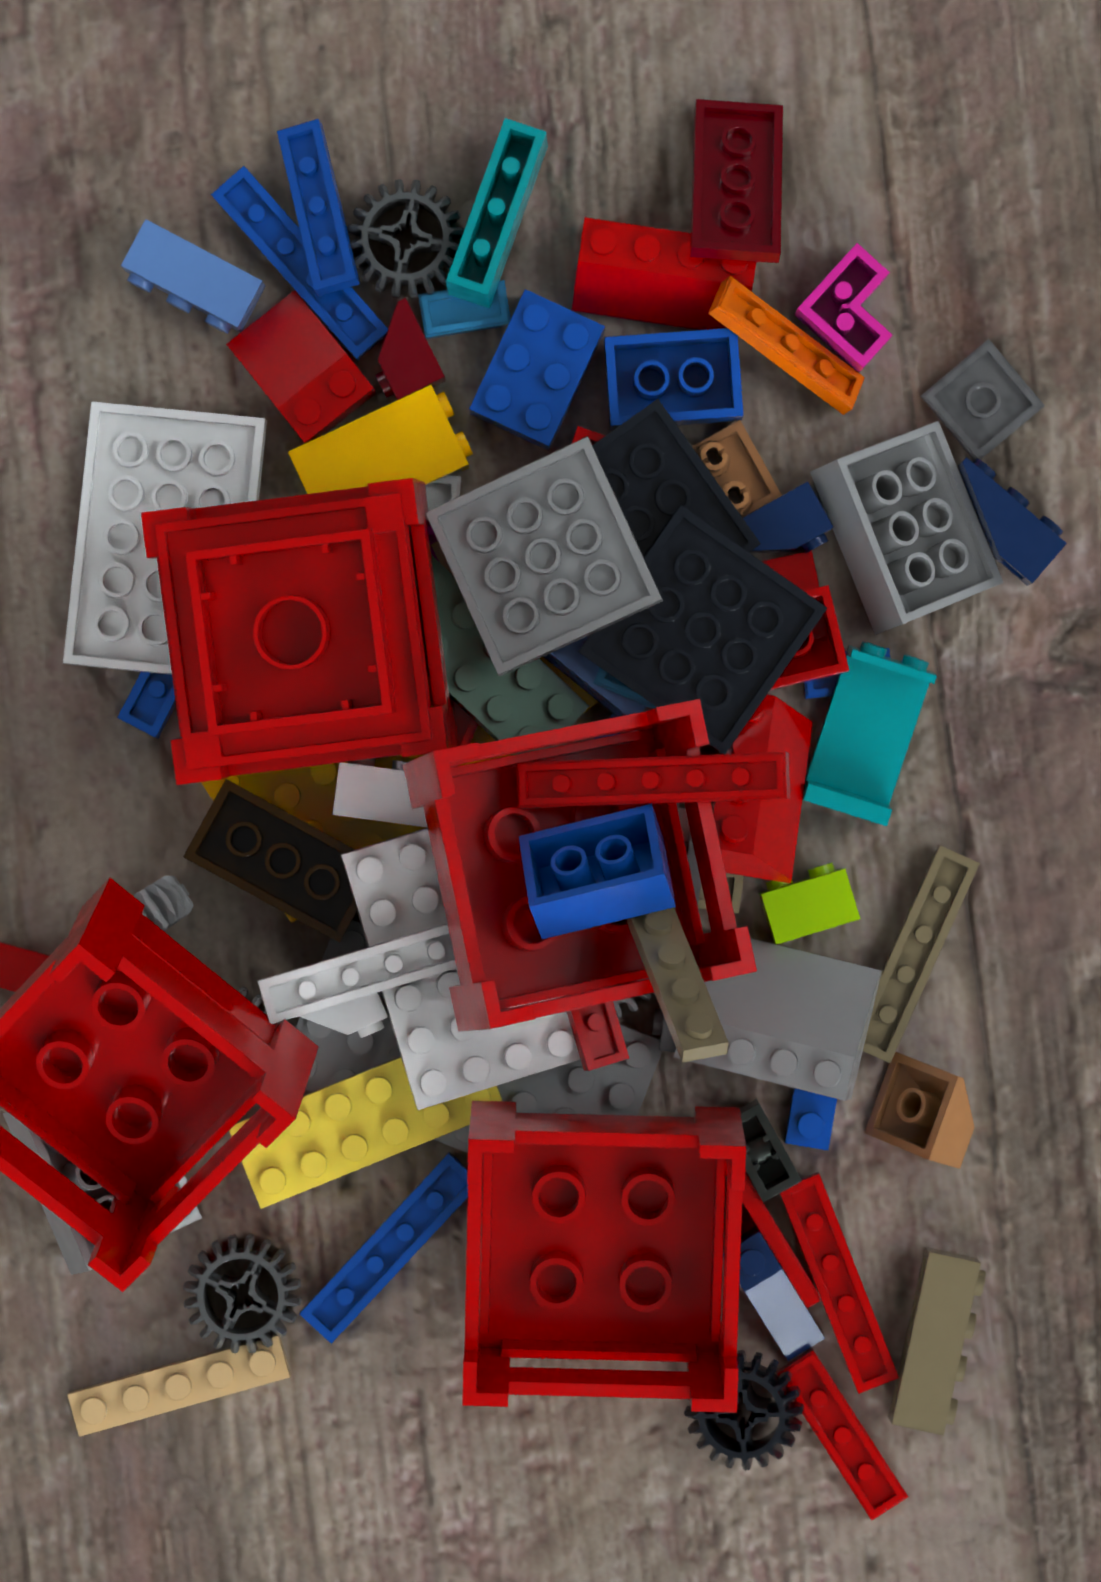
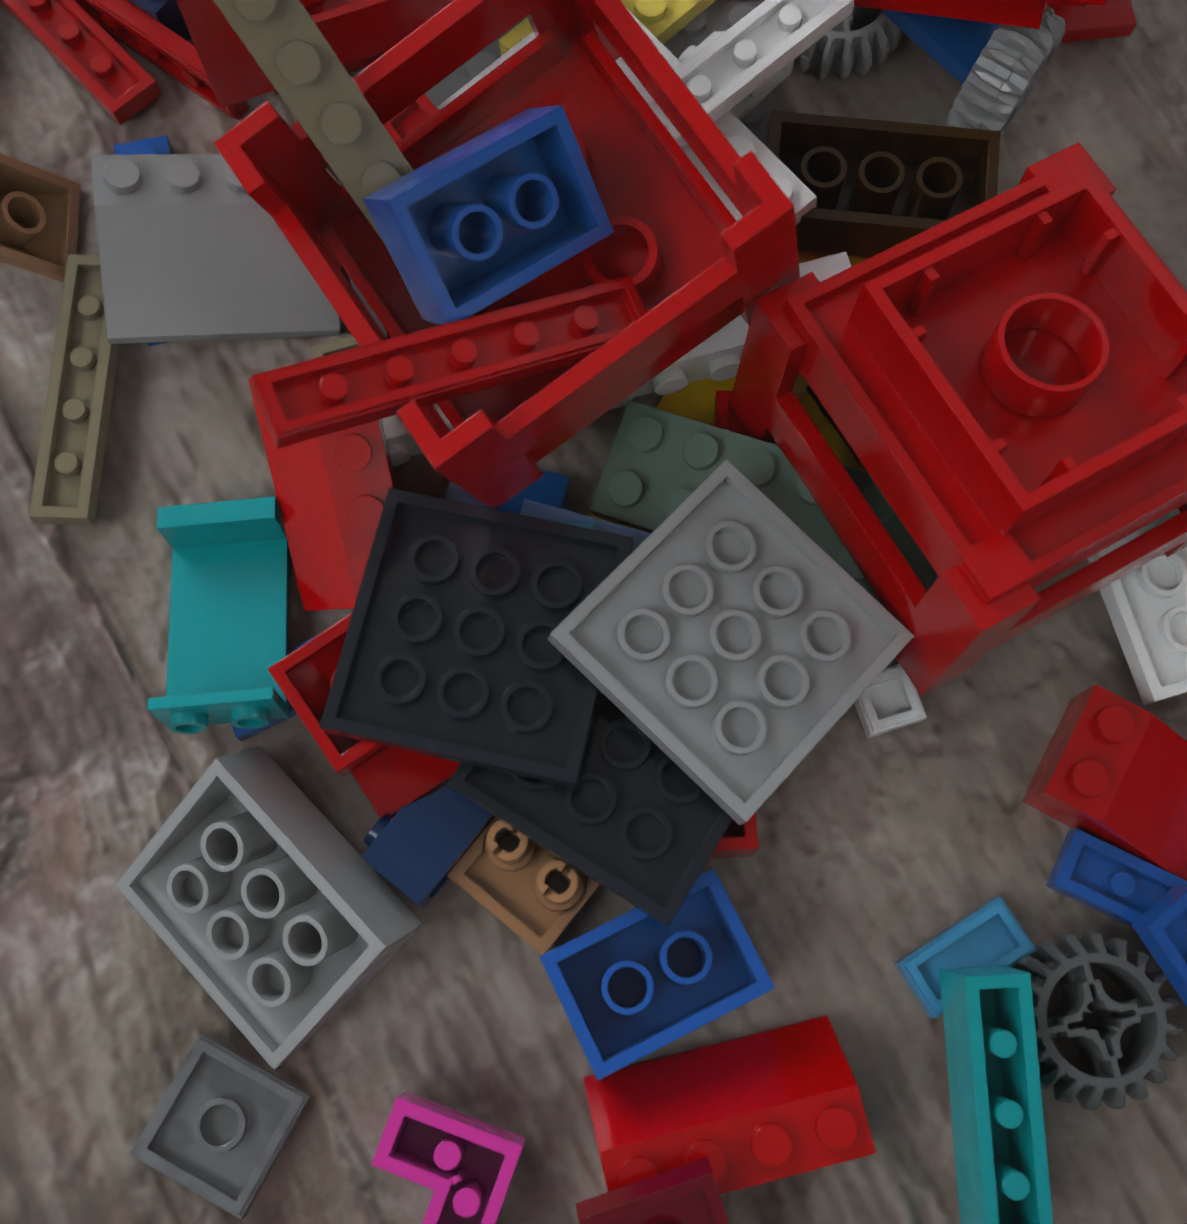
camera: 155 degrees right, 15 degrees down
yellow panel [288,385,473,494] -> none
dark red slope [375,297,446,400] -> none
blue brick [469,289,605,451] -> none
orange tile [708,276,865,415] -> none
pearl dark grey brick [739,1099,802,1202] -> none
lime brick [758,862,860,945] -> none
dark blue slope [958,457,1067,586] -> none

